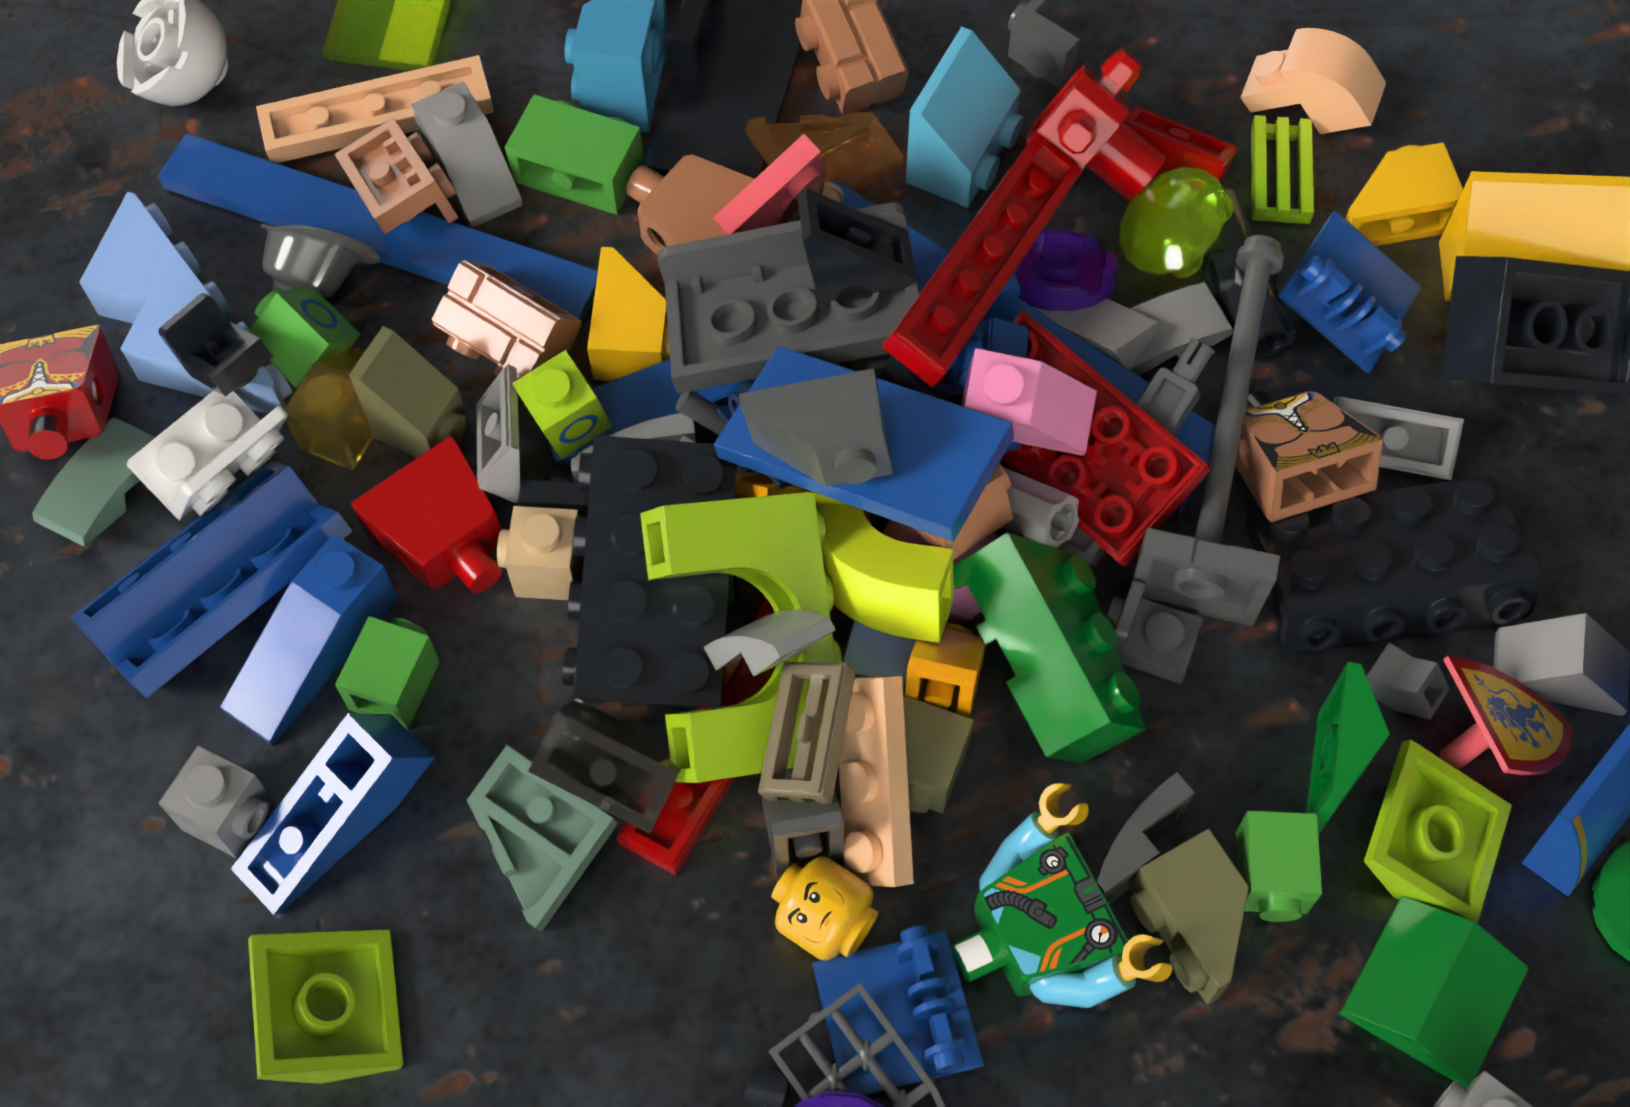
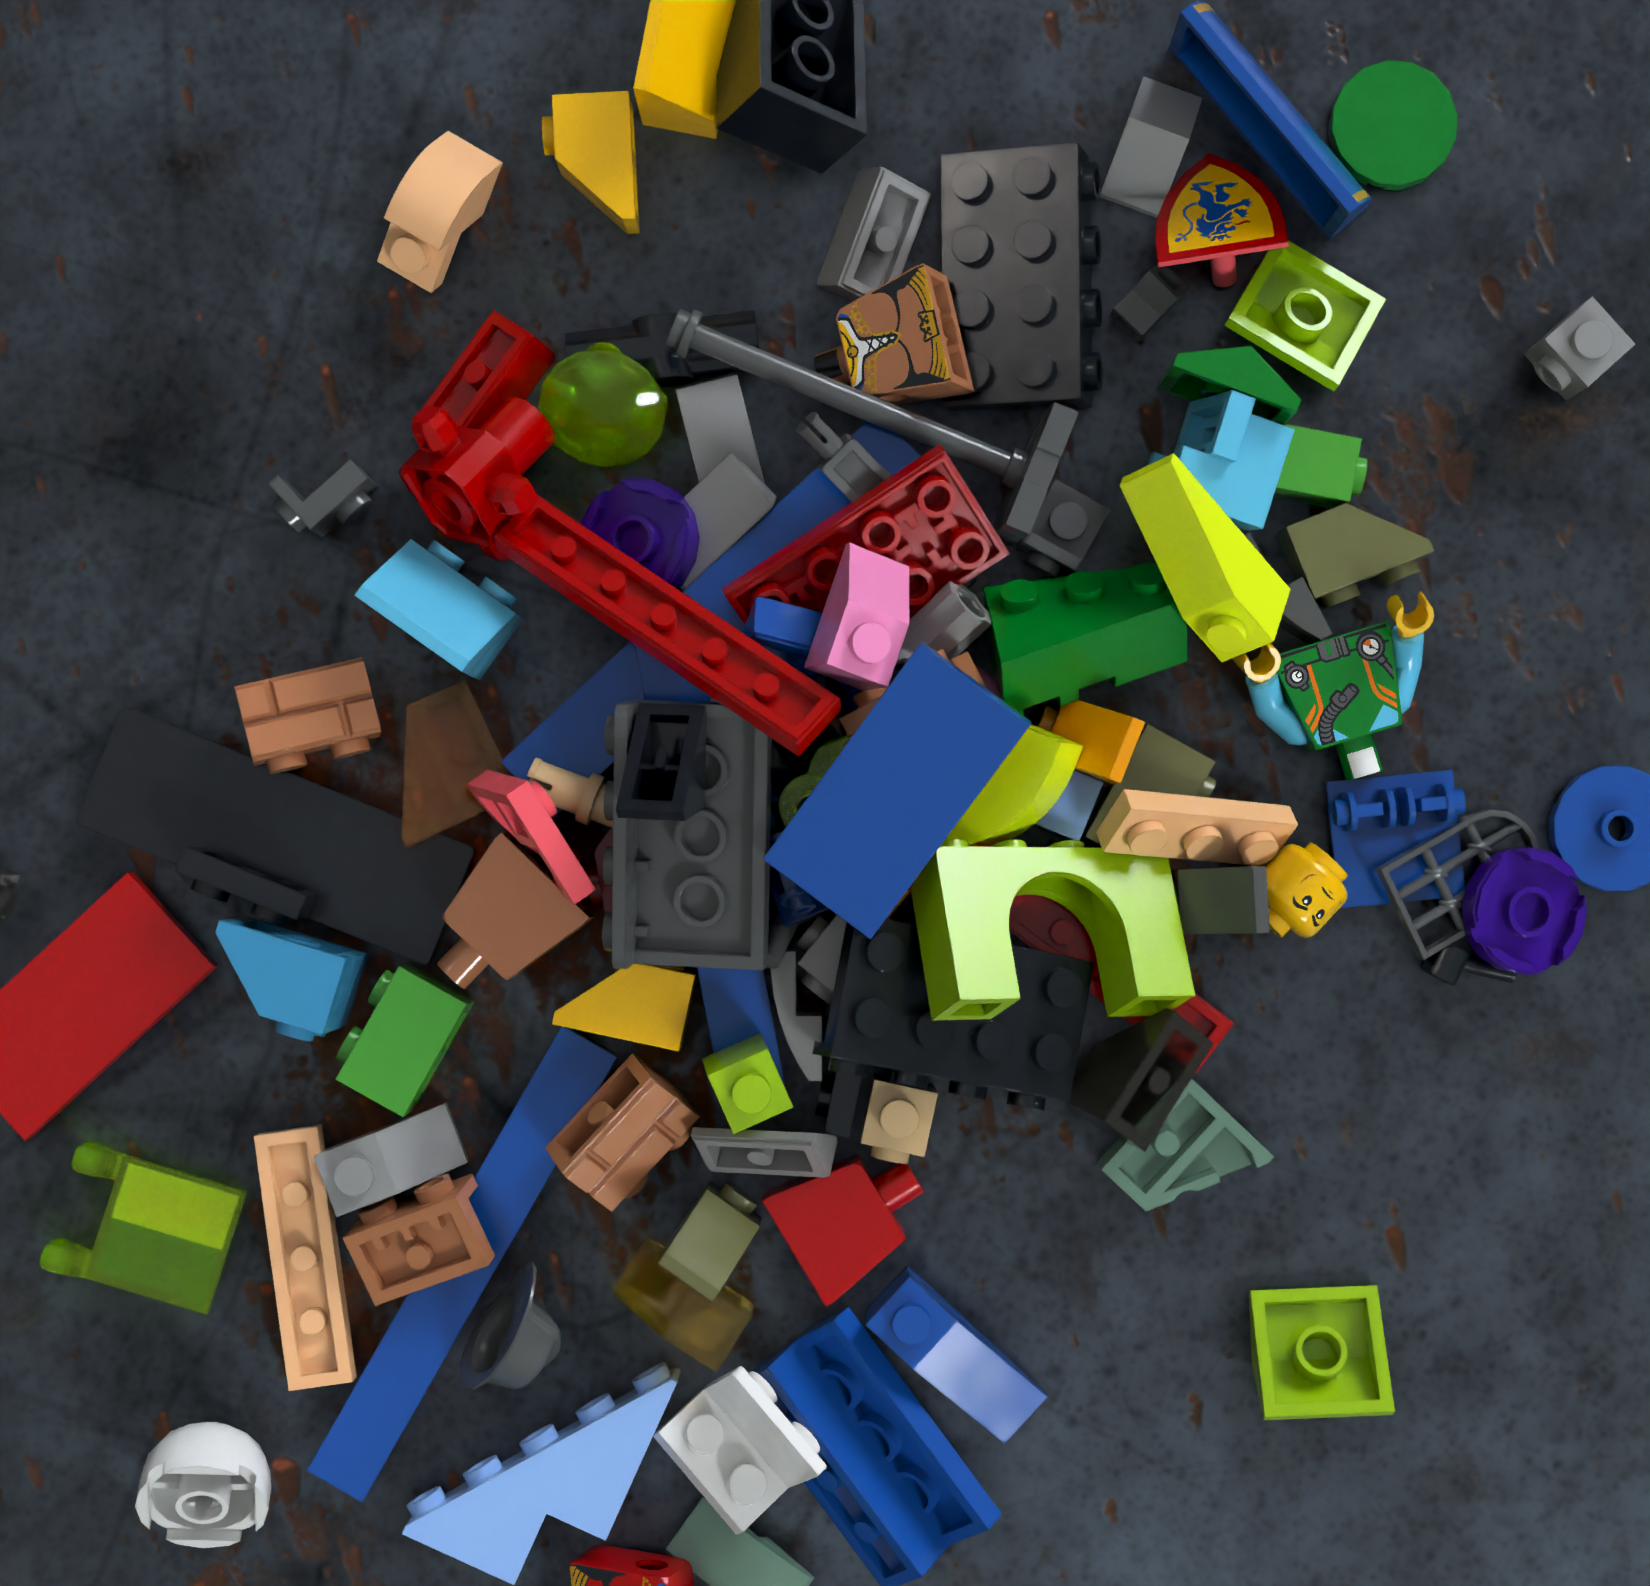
camera: 80 degrees left, 25 degrees up
black bracket [158,293,273,397] -> none
light grey brick [159,746,274,859] -> none
blue slope [231,713,435,915] -> none
bright green brick [248,284,361,388] -> none
bright green brick [335,616,440,730] -> none
light grey slope [704,609,836,676] -> none
dark grey slope [739,368,893,487] -> none
dark tan tile [758,661,856,804] -> none
lime tile [1251,115,1314,224] -> none
blue hinge [1278,211,1422,373] -> none
green slope [1339,896,1529,1086] -> none
none -> neon yellow slope [1120,453,1291,662]
none -> medium azure plate [1148,390,1295,532]

